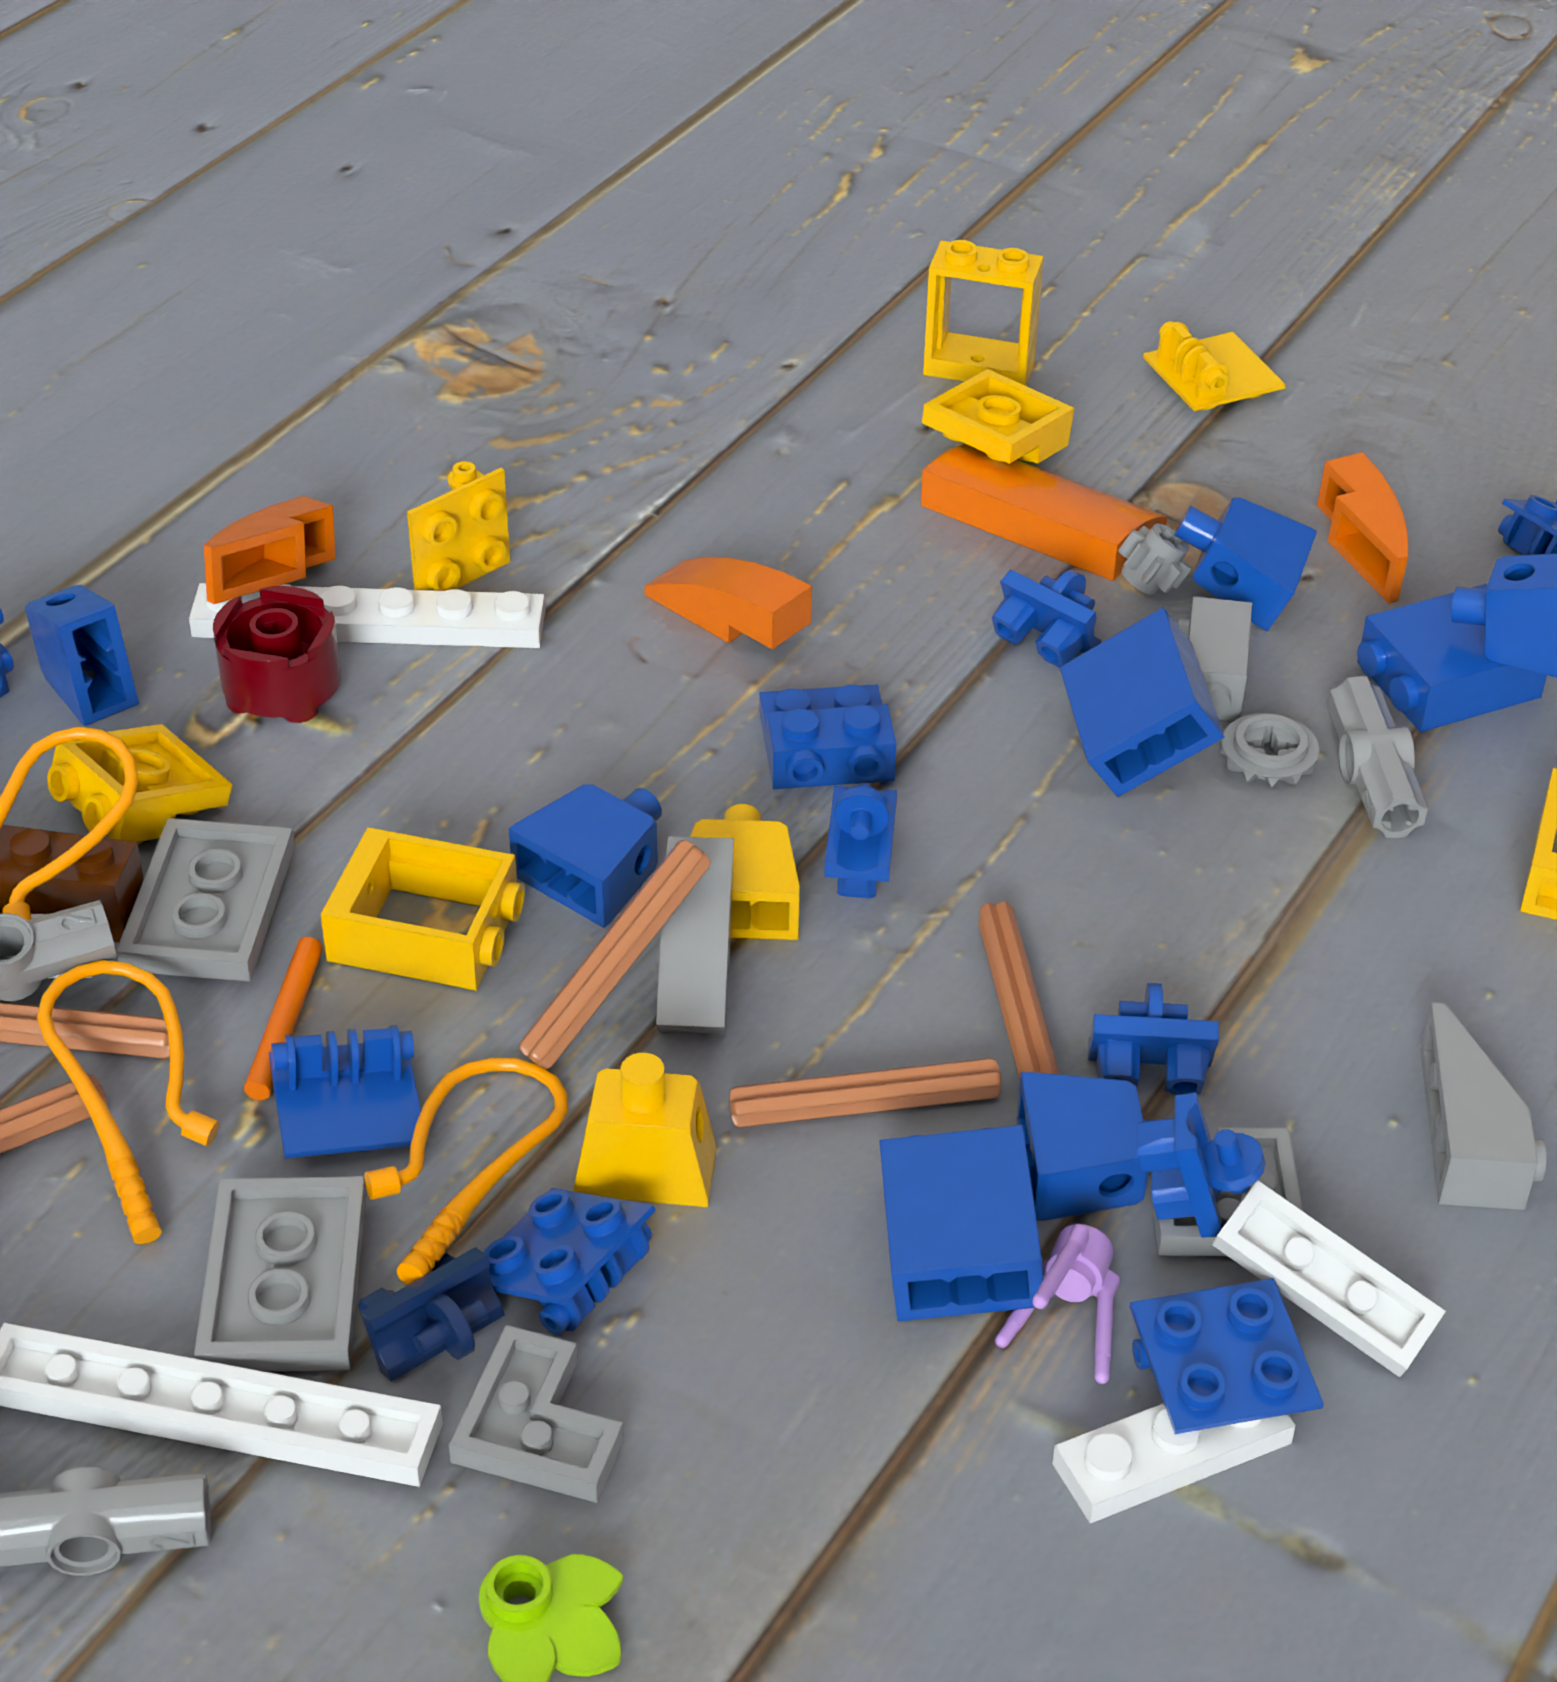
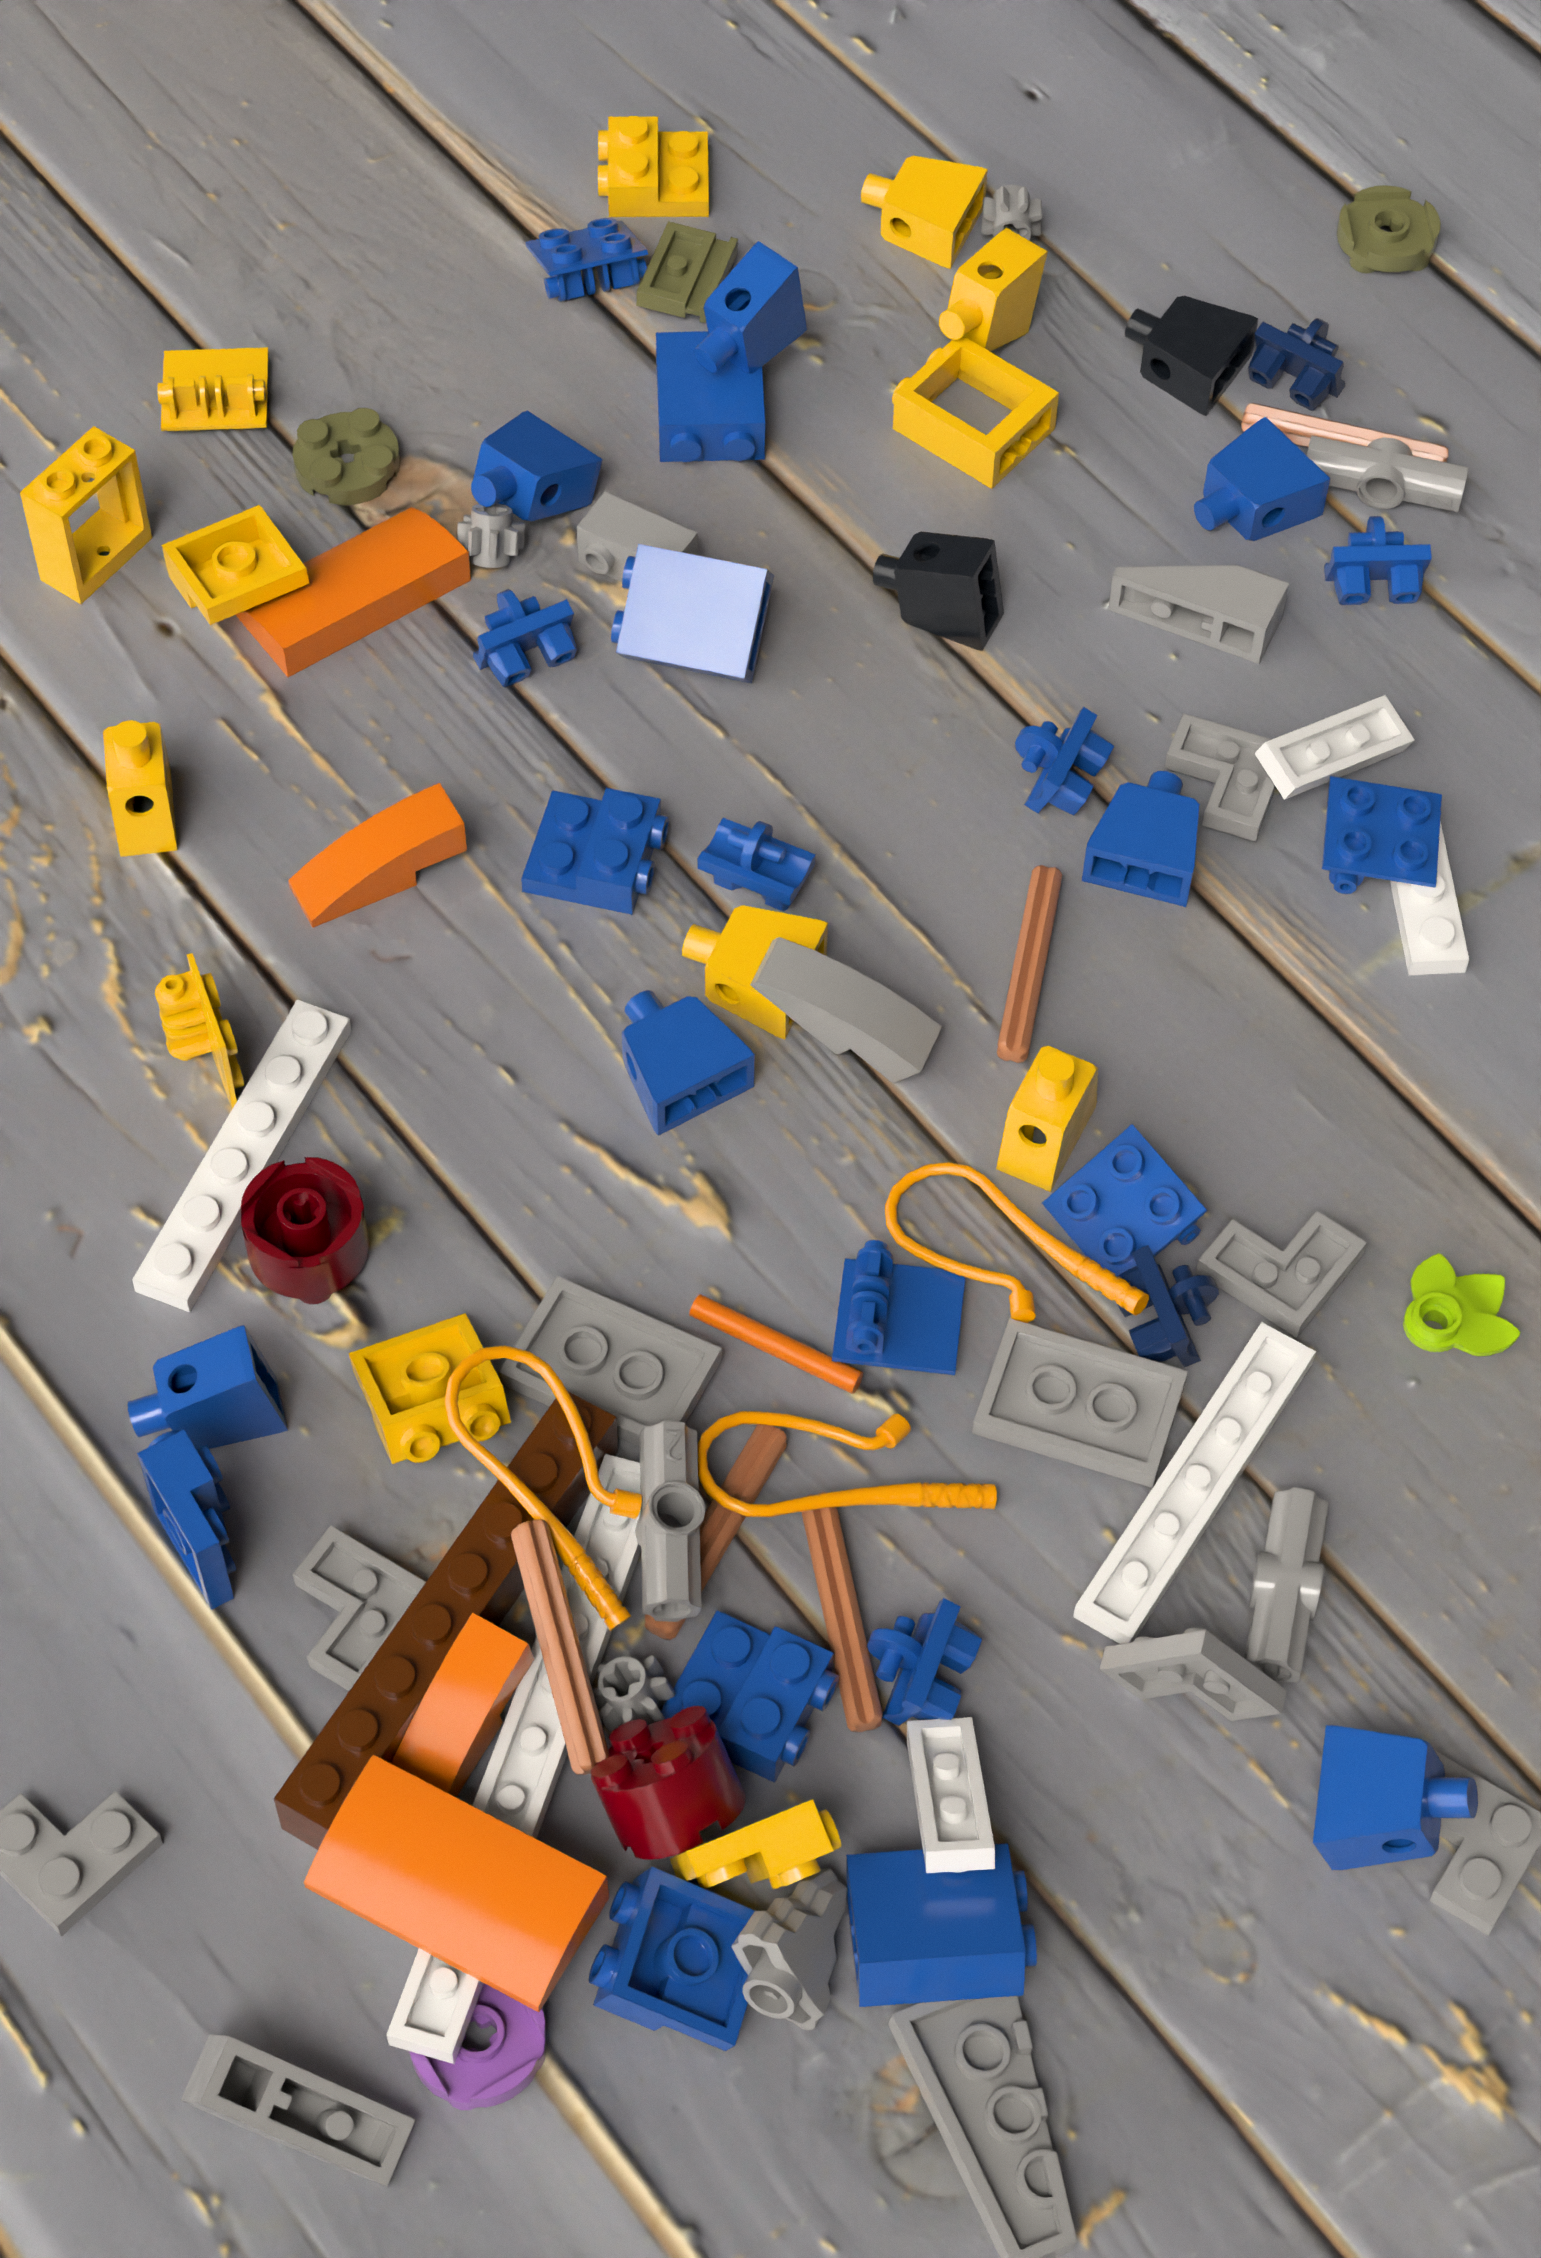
camera: 70 degrees left, 15 degrees up
orange slope [204,496,335,604] -> none
yellow window [320,827,525,991] -> none
nougat axle [519,840,711,1070] -> none
blue brick [879,1125,1043,1322] -> none
nougat axle [978,901,1060,1079] -> none
lavender plant [995,1224,1121,1384] -> none
blue hips [1137,1093,1266,1238] -> none
light grey gear [1220,713,1320,788] -> none
orange slope [1317,452,1408,604] -> none
light grey piece [1327,676,1428,838] -> none
none -> yellow torso [103,720,177,857]
none -> olive plate [293,408,400,505]
none -> black torso [873,531,1004,651]

